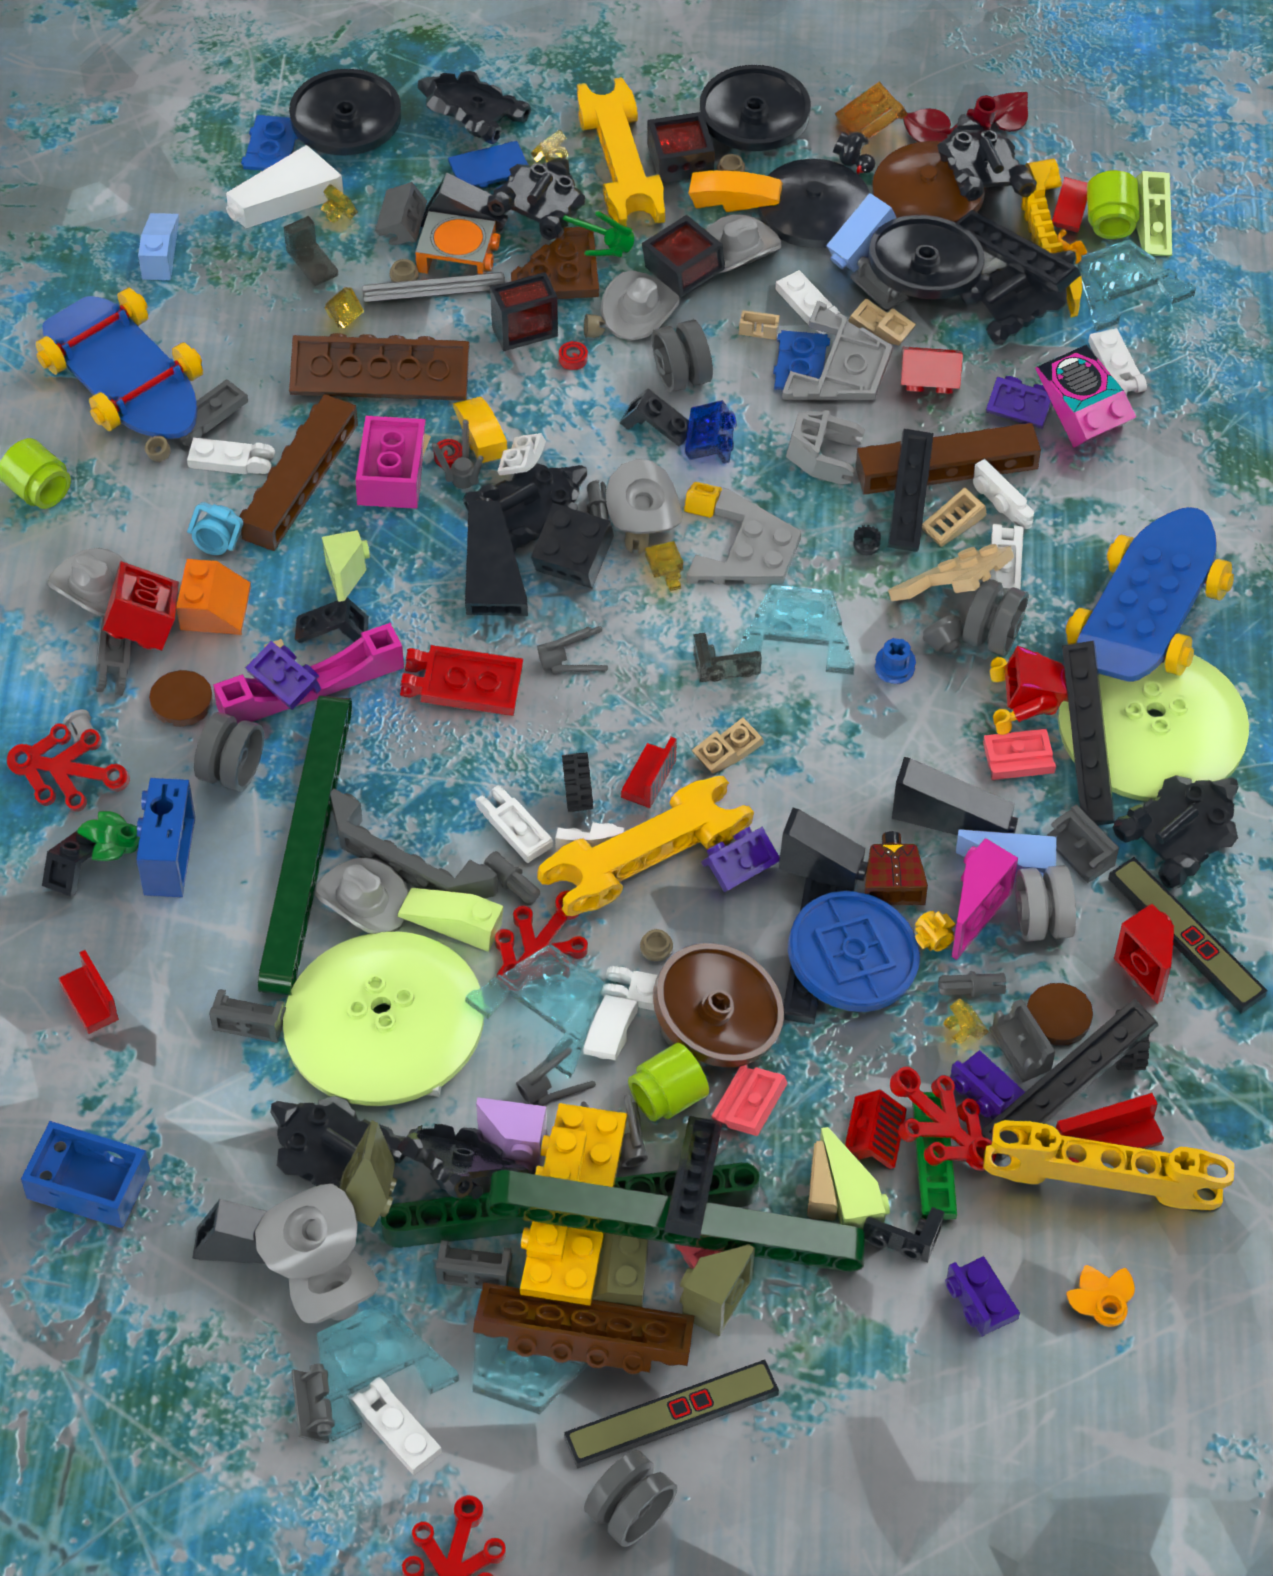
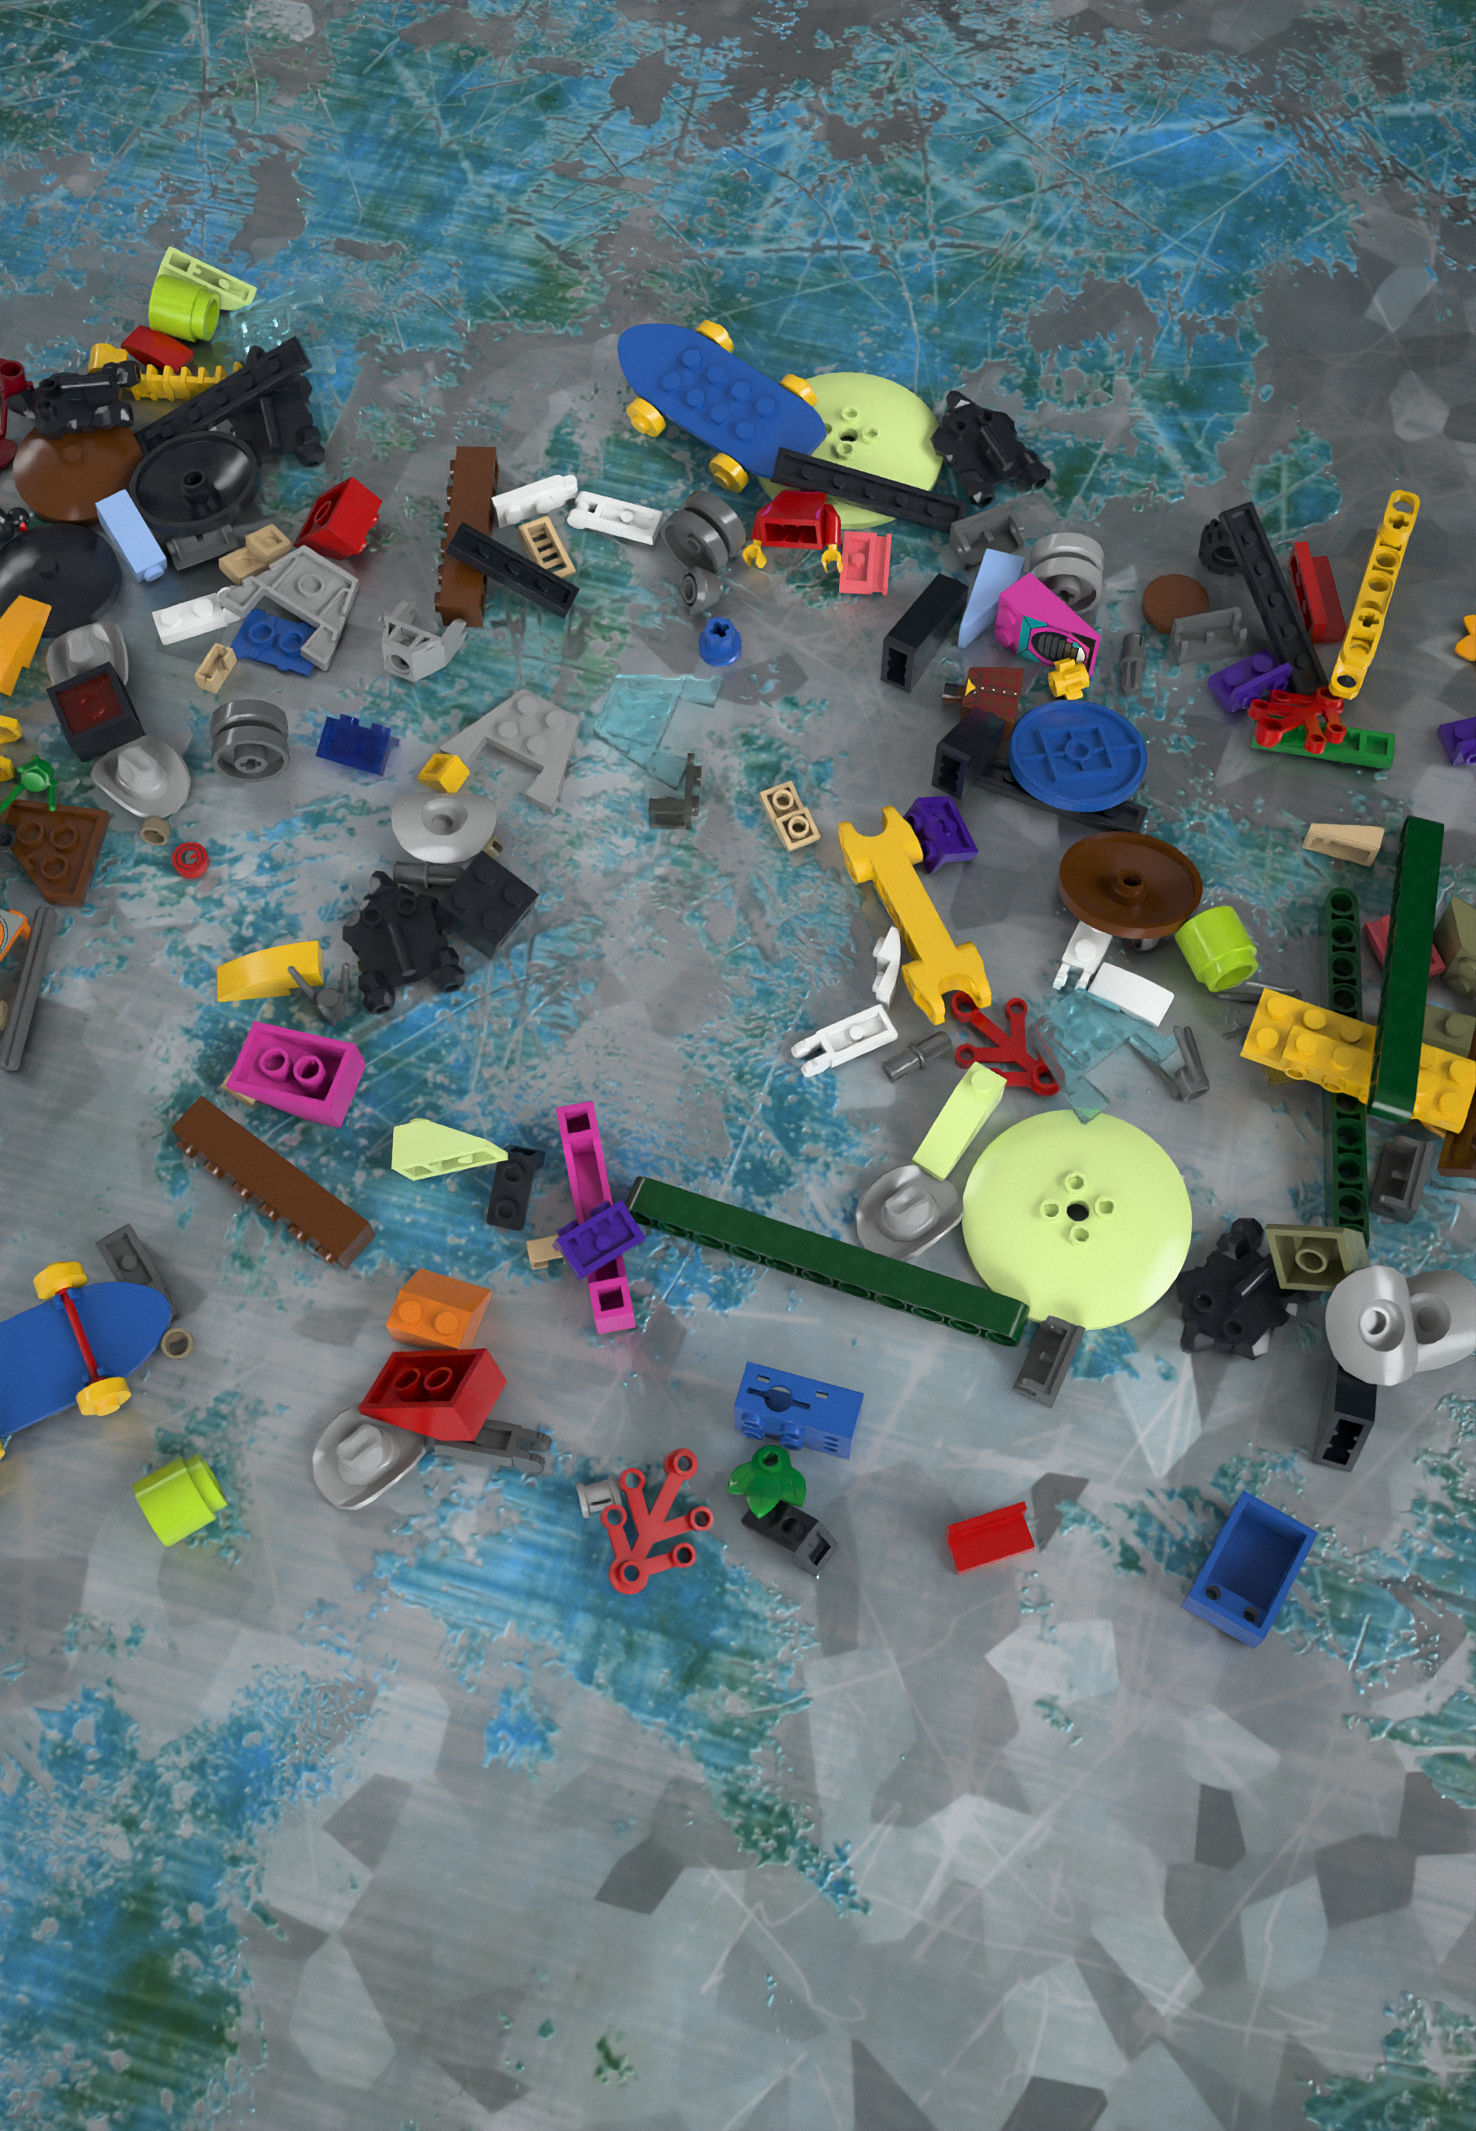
camera: 75 degrees left, 10 degrees up
reddish brown tile [149,670,213,727] -> none
white hinge [187,437,275,474] -> none
medium azure piece [187,502,243,555] -> none
dark grey wheel [194,712,264,792] -> none
reddish brown plate [289,333,470,401] -> none
clear yellow tile [324,287,364,328] -> none
dark grey slope [330,789,498,898] -> none
black shield [397,1124,529,1199] -> none
red tile [400,645,523,716] -> none
red tile [433,439,462,469] -> none
black slope [465,498,528,616] -> none
lavender slope [476,1097,547,1174] -> none
piece [490,272,558,352] -> none
white slope [497,433,546,476] -> none
dark grey plant [537,626,608,674] -> none
black tyre [562,752,594,812] -> none
black bracket [619,388,693,446] -> none
red panel [621,737,677,808] -> none
dark tan plate [640,929,673,961] -> none
clear yellow plate [645,541,683,592] -> none
black tile [664,1116,722,1239] -> none
coral plate [711,1065,788,1136] -> none
yellowish green slope [820,1127,890,1230] -> none
red panel [845,1089,907,1169] -> none
black bush [853,525,881,556] -> none
black bracket [863,1207,945,1263] -> none
tan wing [888,544,1014,601] -> none
clear yellow tile [943,998,989,1043] -> none
dark purple bracket [986,376,1053,429] -> none
slope [1035,344,1136,448] -> none
light orange piece [1057,229,1088,264] -> none
white plate [1088,328,1147,395] -> none
tile [1108,857,1268,1014] -> none
red slope [1114,903,1174,1004] -> none

